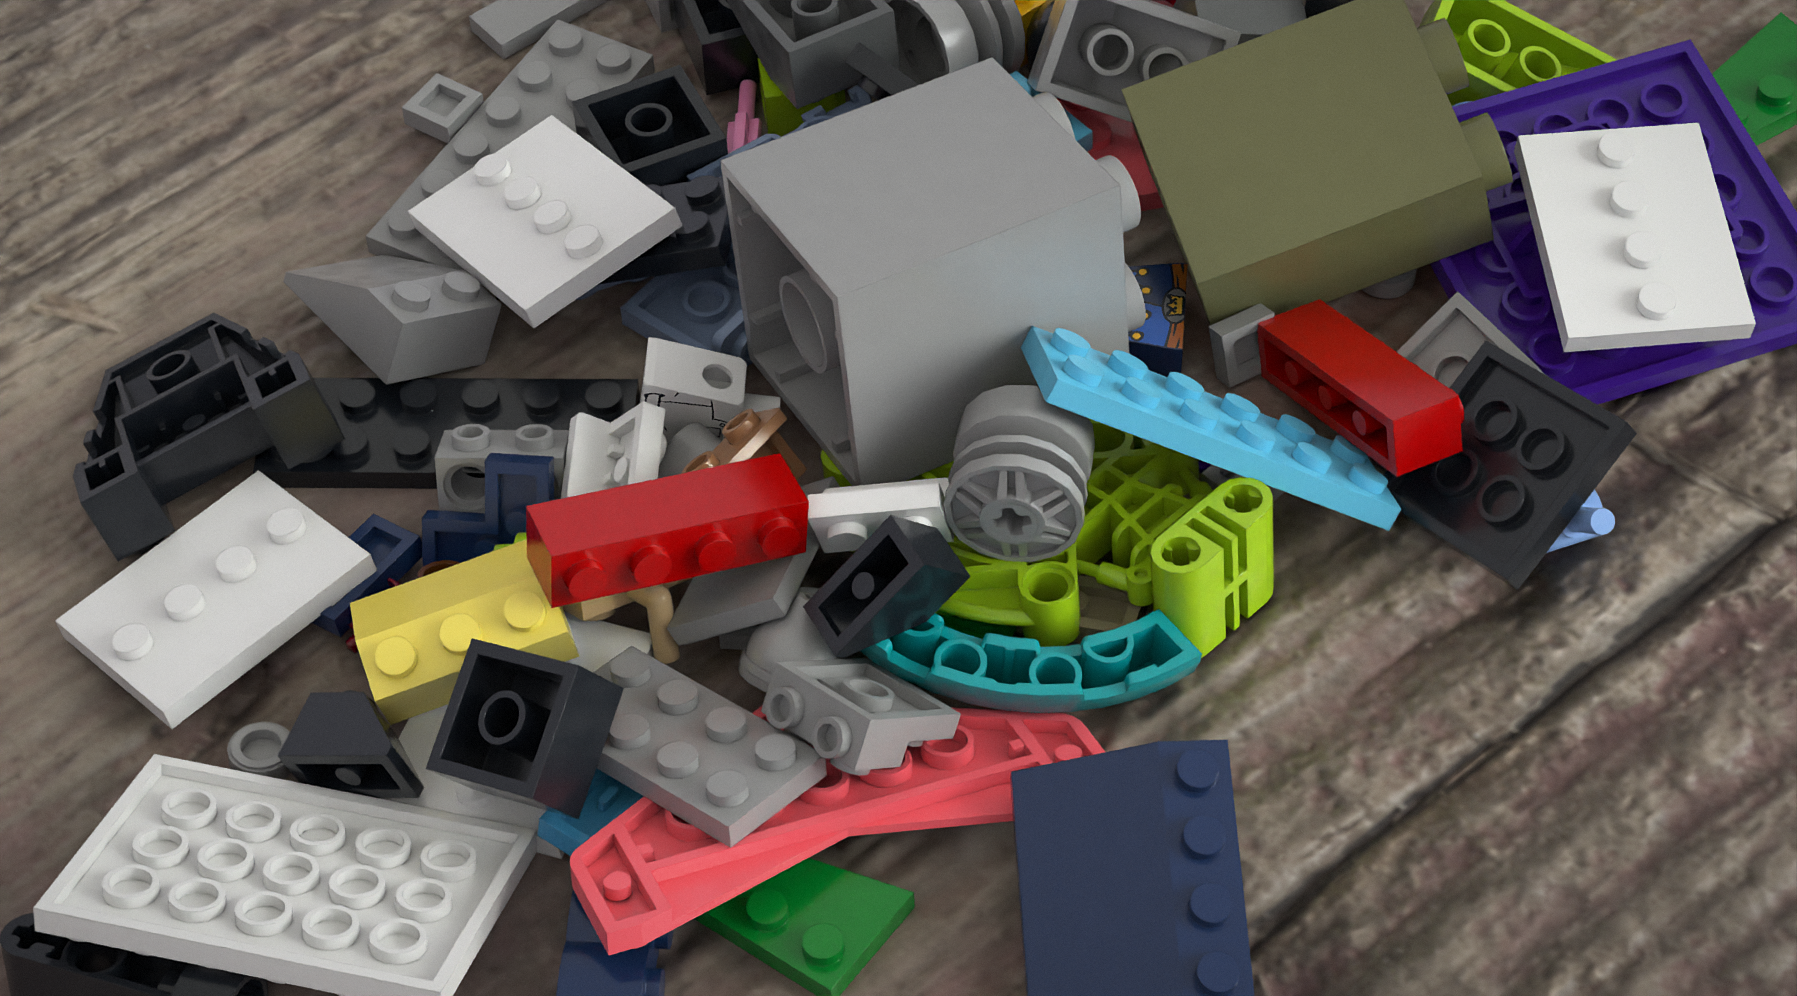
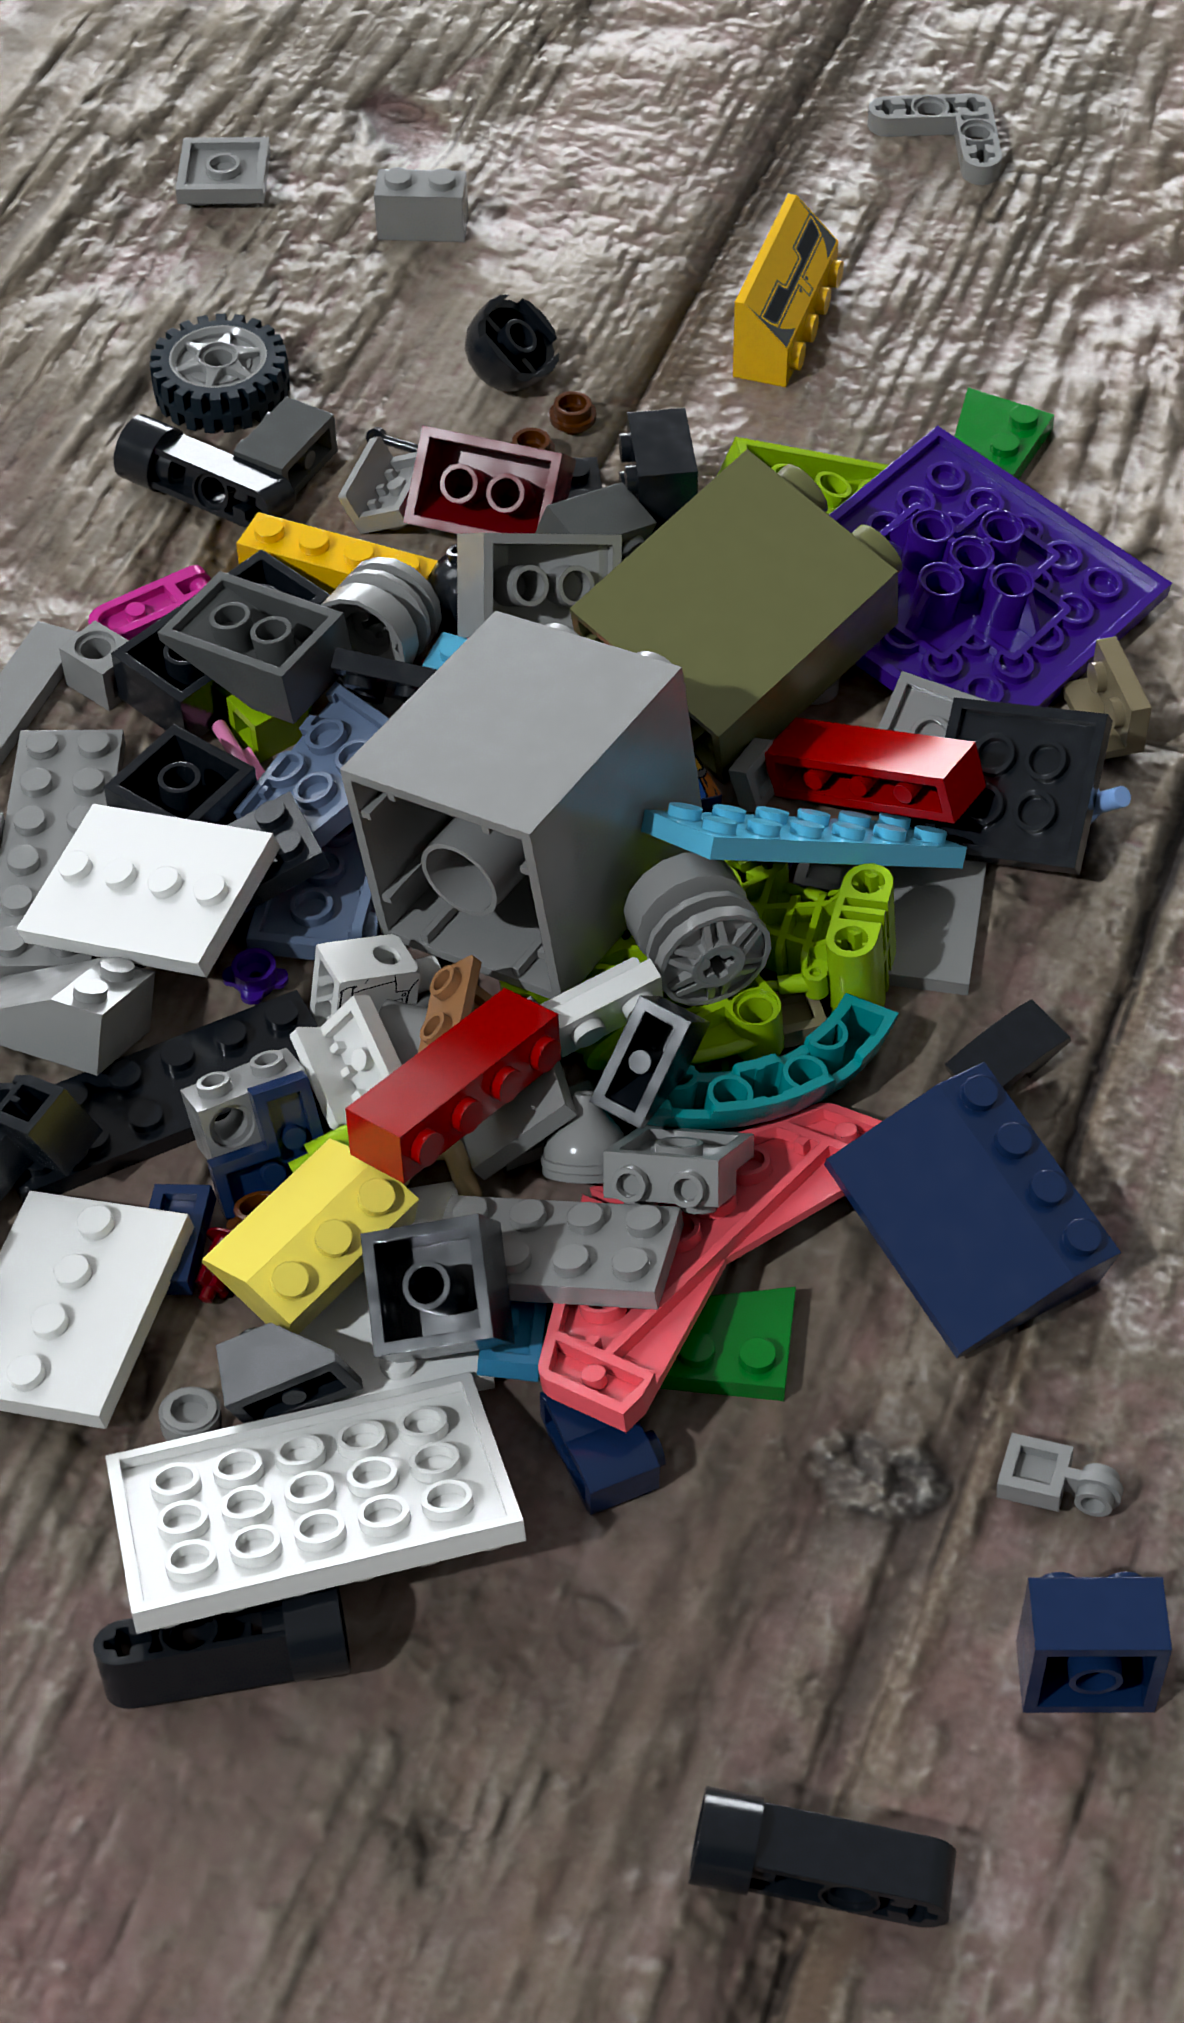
camera: 30 degrees left, 0 degrees up
white plate [1514,123,1756,352] -> none
none -> dark purple plate [222,948,289,1005]
none -> light grey tile [883,860,986,996]
none -> black slope [945,999,1071,1091]
none -> dark tan bracket [1062,636,1152,759]

